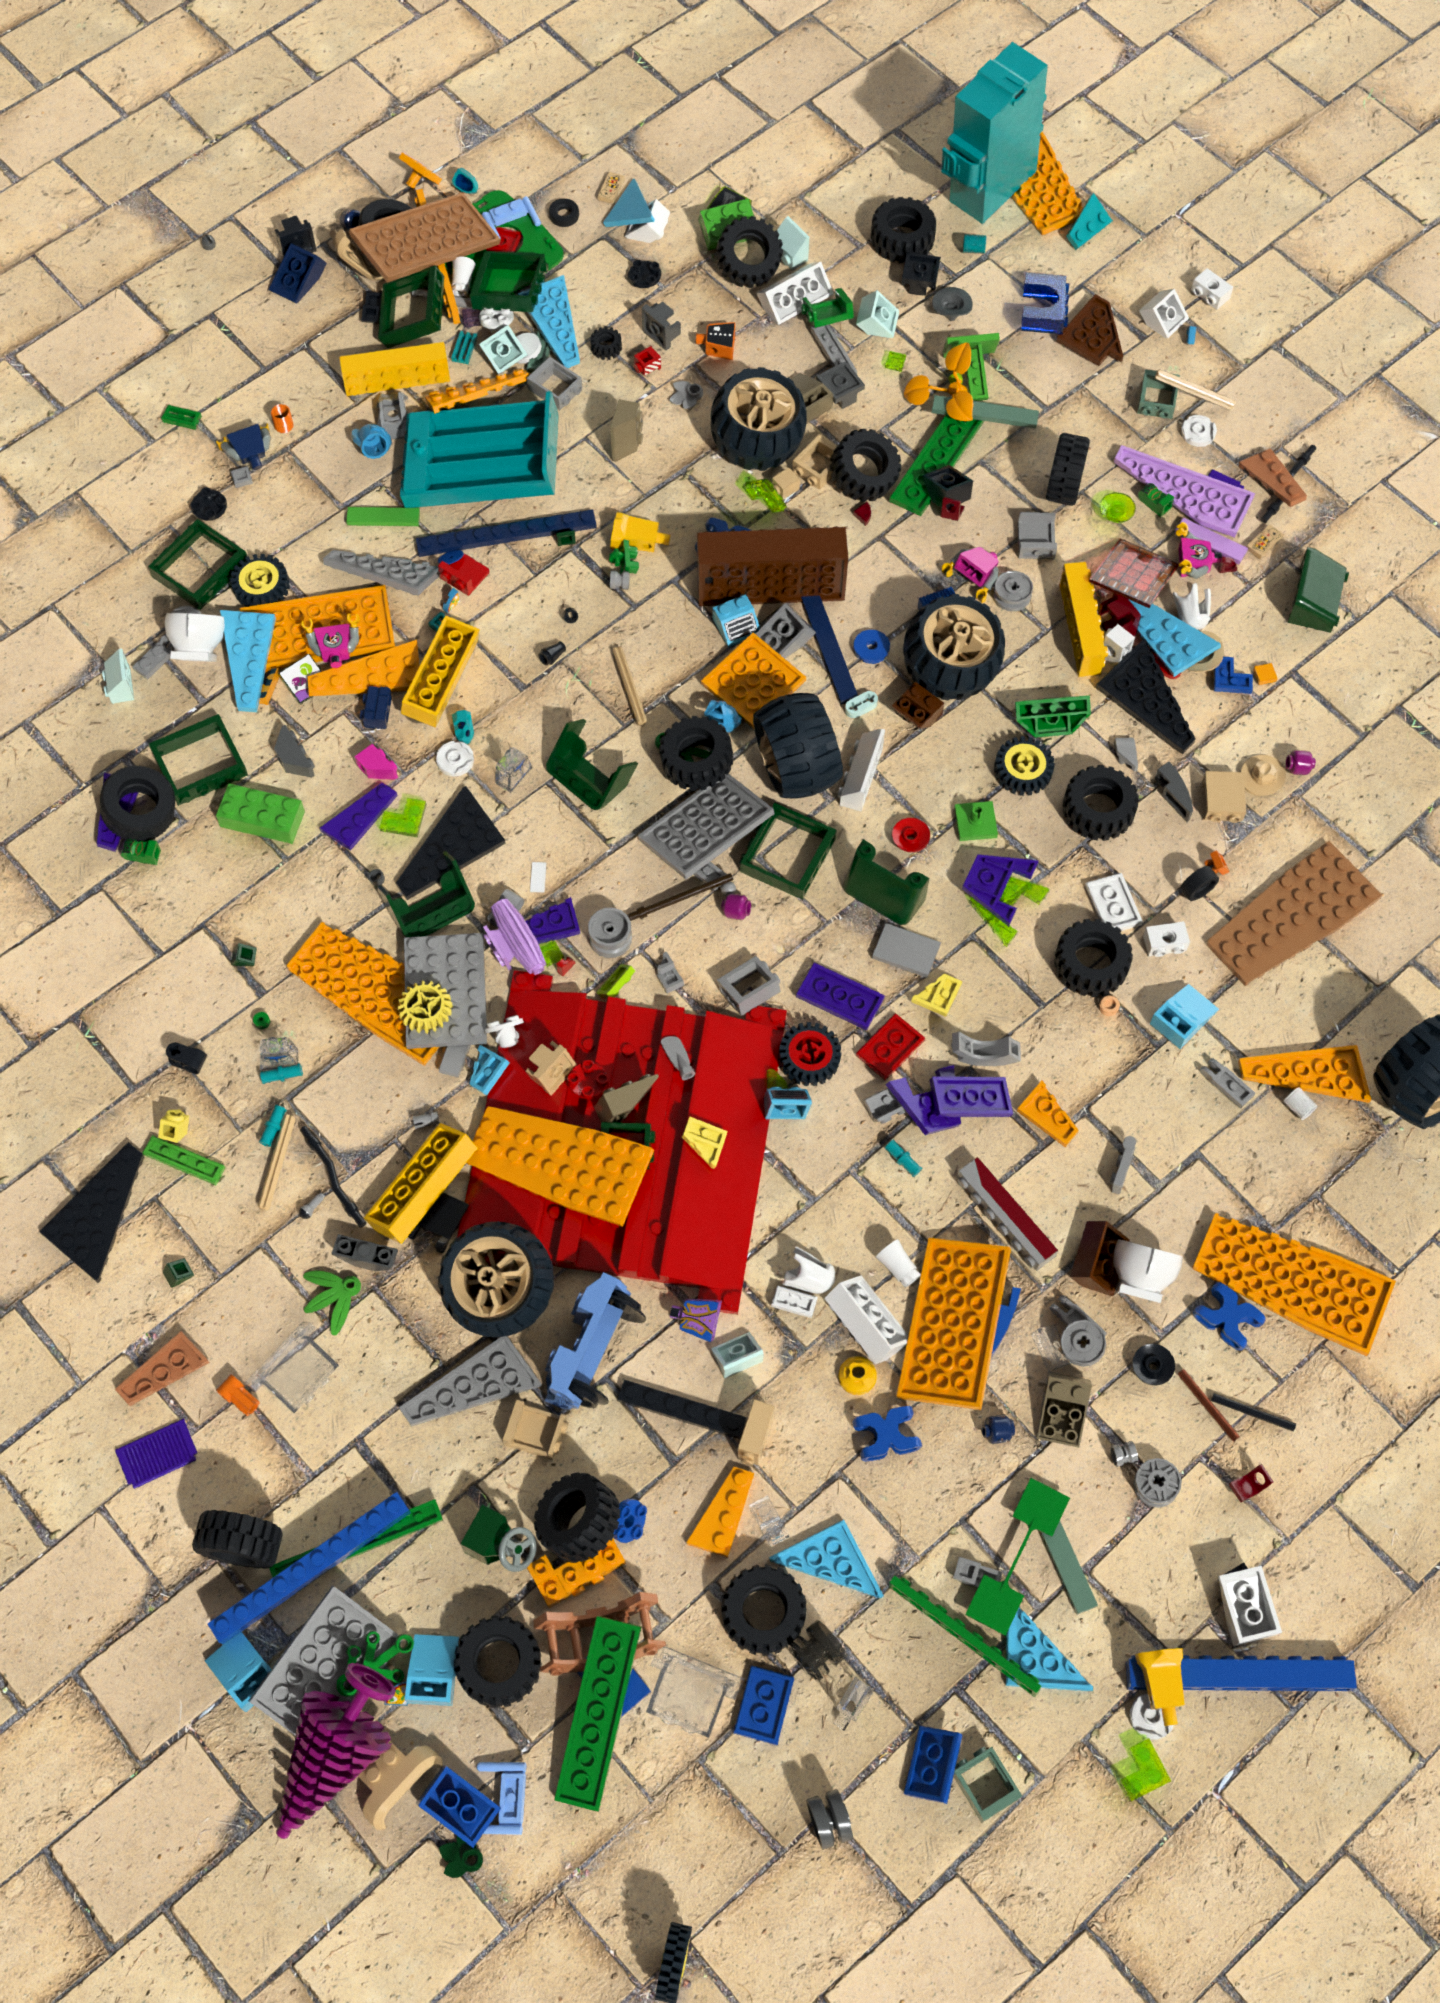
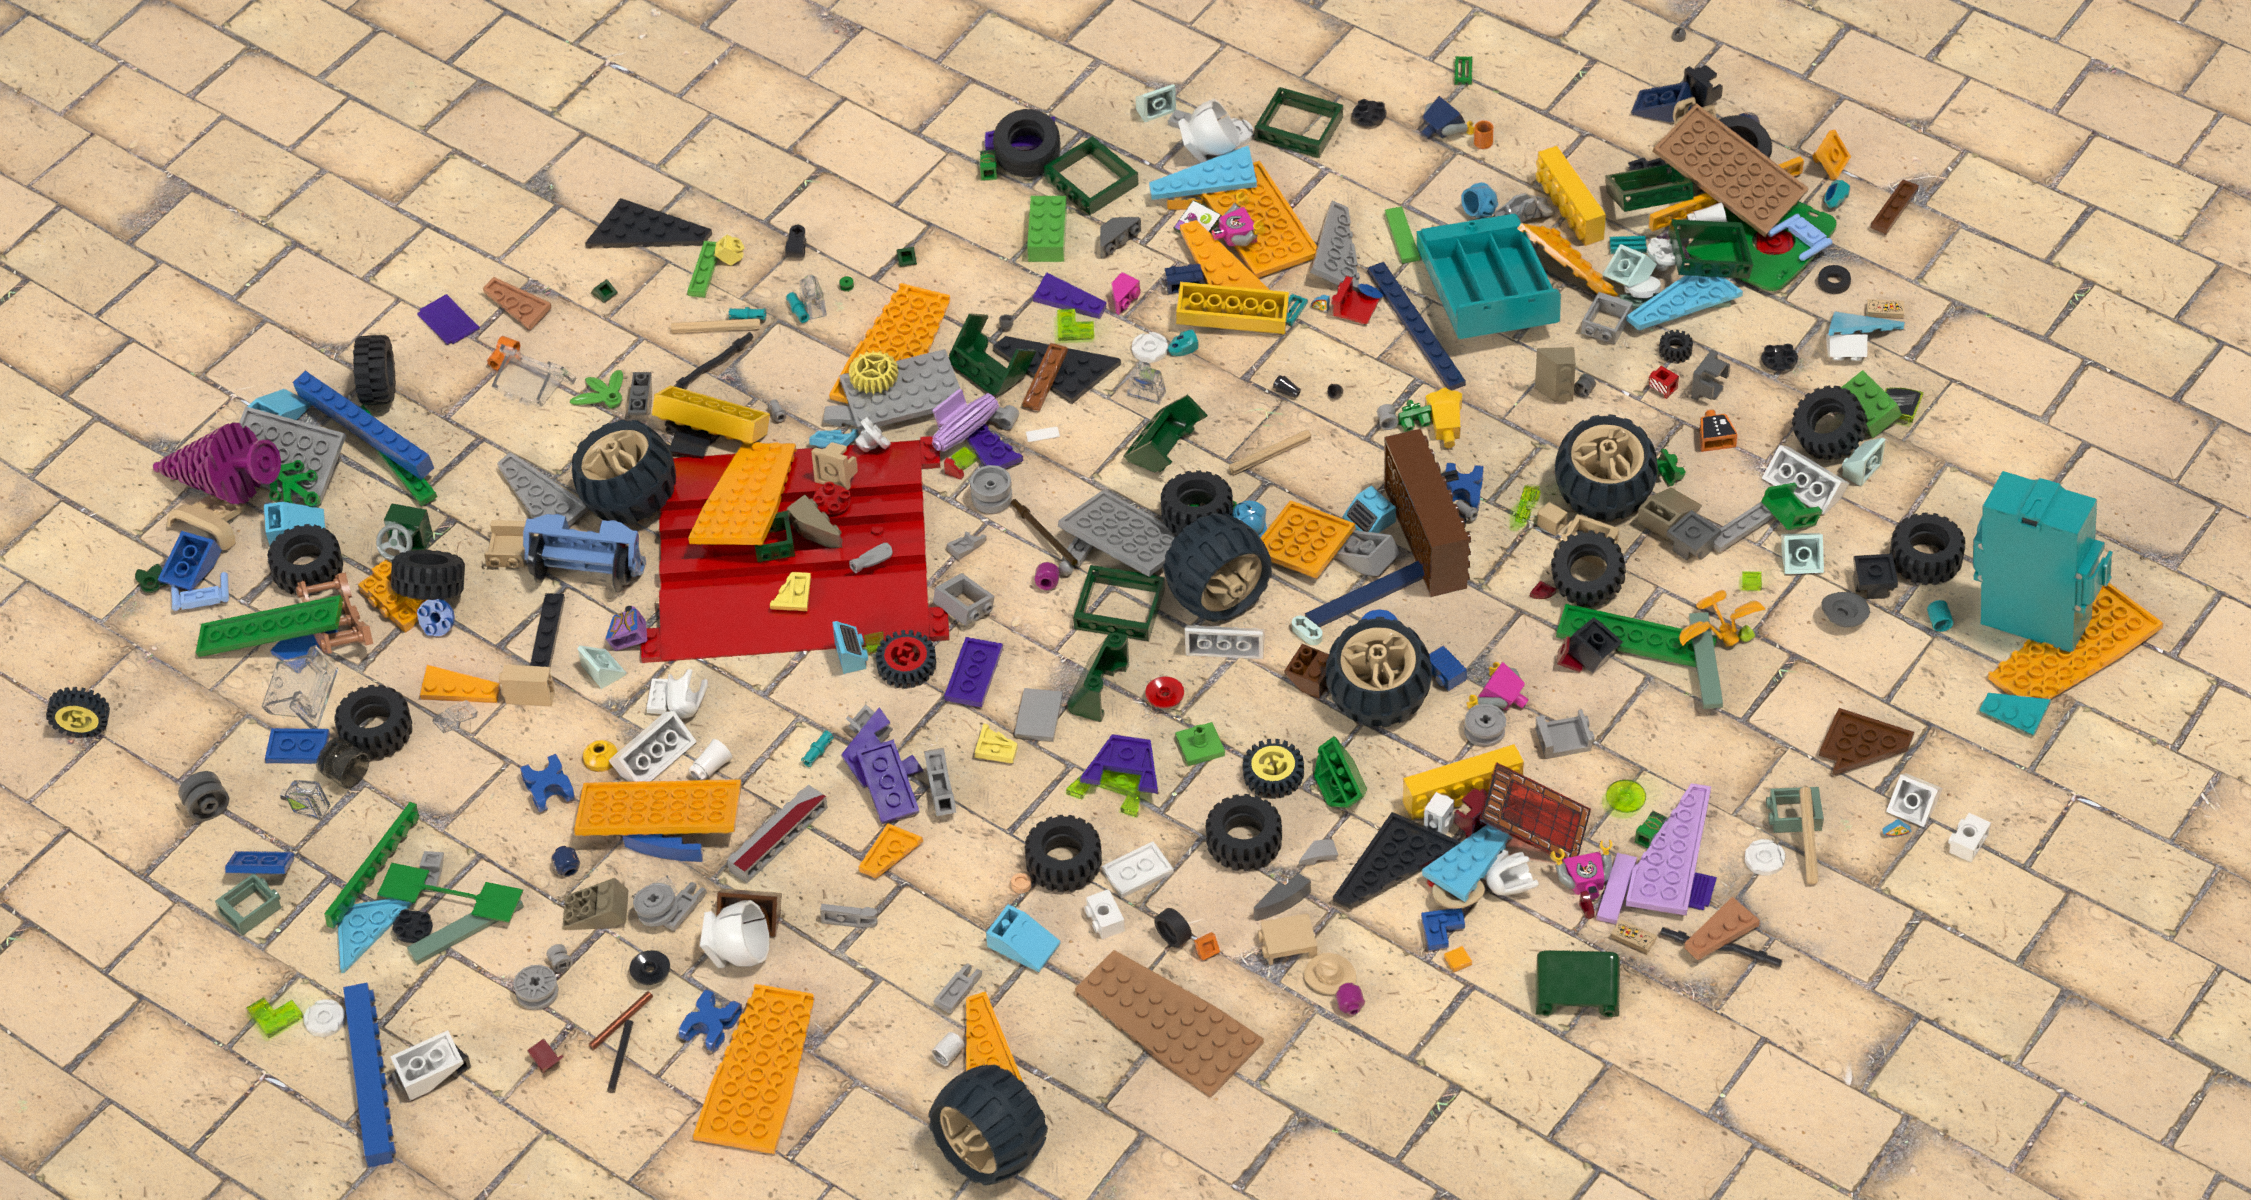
camera: 80 degrees right, 15 degrees down
wheel [230,554,290,607] -> none
light grey tile [231,466,253,488] -> none
light grey piece [299,1192,325,1219] -> none
dark green slope [556,531,576,546] -> none
lime plate [596,964,635,999] -> none
light grey plate [669,381,703,409] -> none
medium azure tile [769,1520,884,1599] -> none
red tile [856,1013,925,1081] -> none
bright green piece [942,333,1000,401] -> none
clear blue arch [1021,272,1069,334] -> none
black tyre [1046,433,1090,506] -> none
yellow piece [1135,1648,1185,1726] -> none
none -> black dish [392,909,433,943]
none -> dark orange tile [1022,343,1068,411]
none -> reddish brown plate [1870,179,1919,235]

